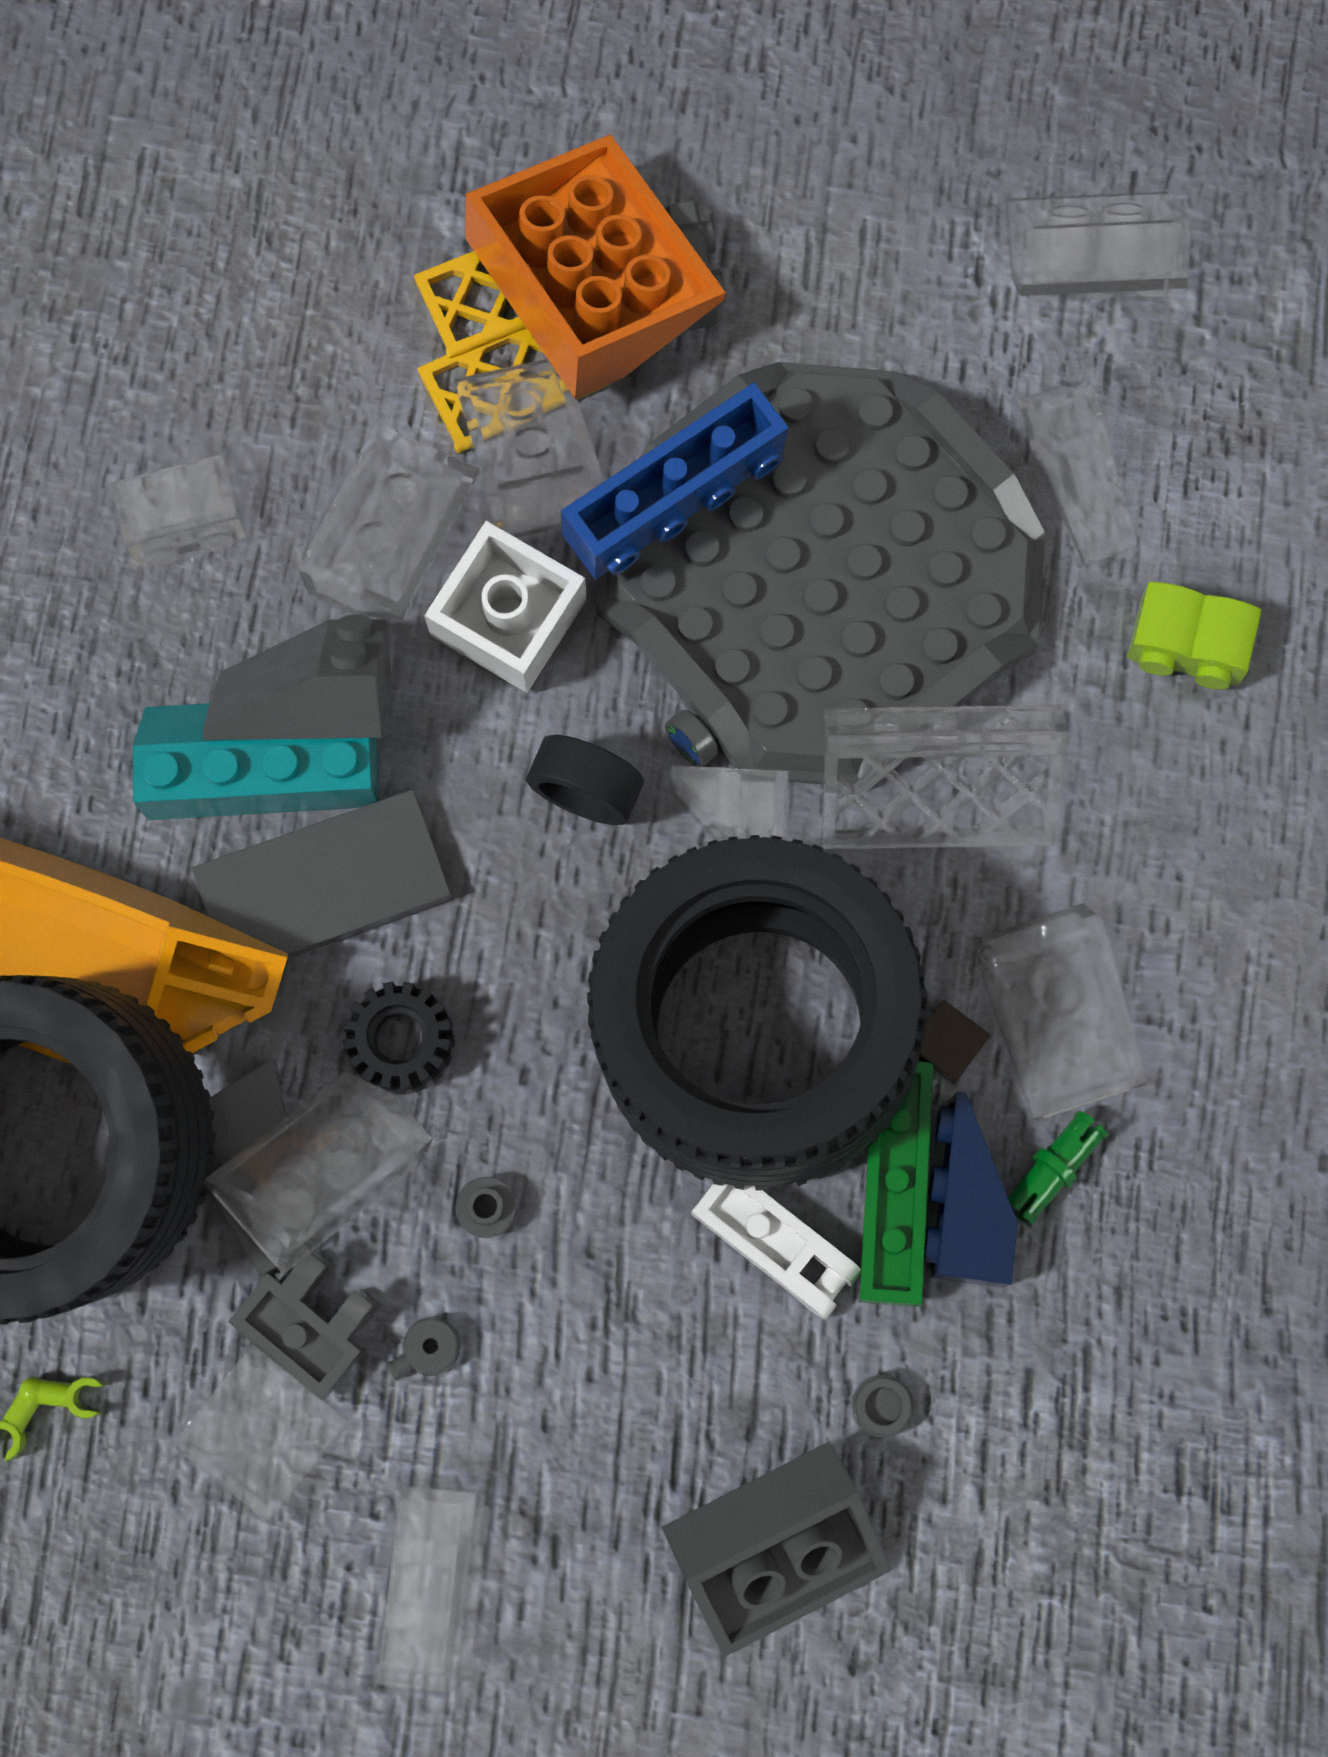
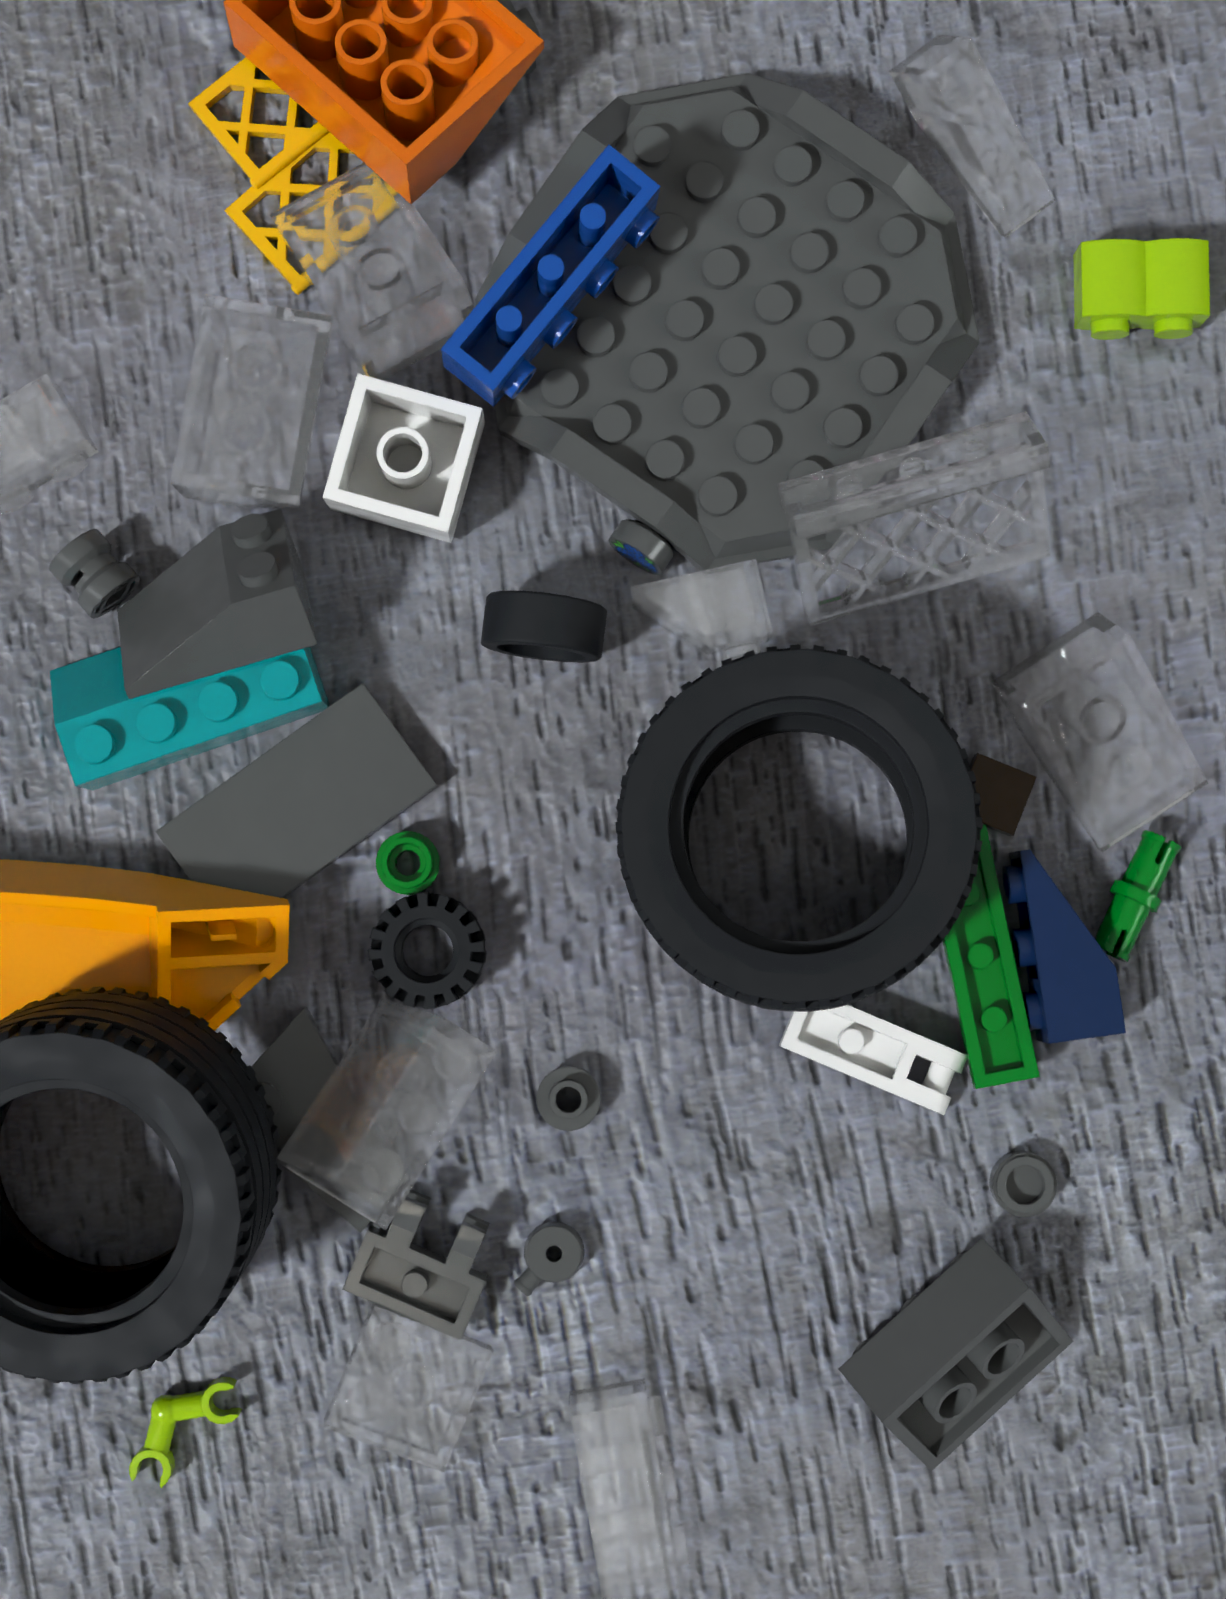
camera: 20 degrees left, 10 degrees up
none -> dark grey wheel [49,529,140,619]
none -> green plate [376,831,440,895]

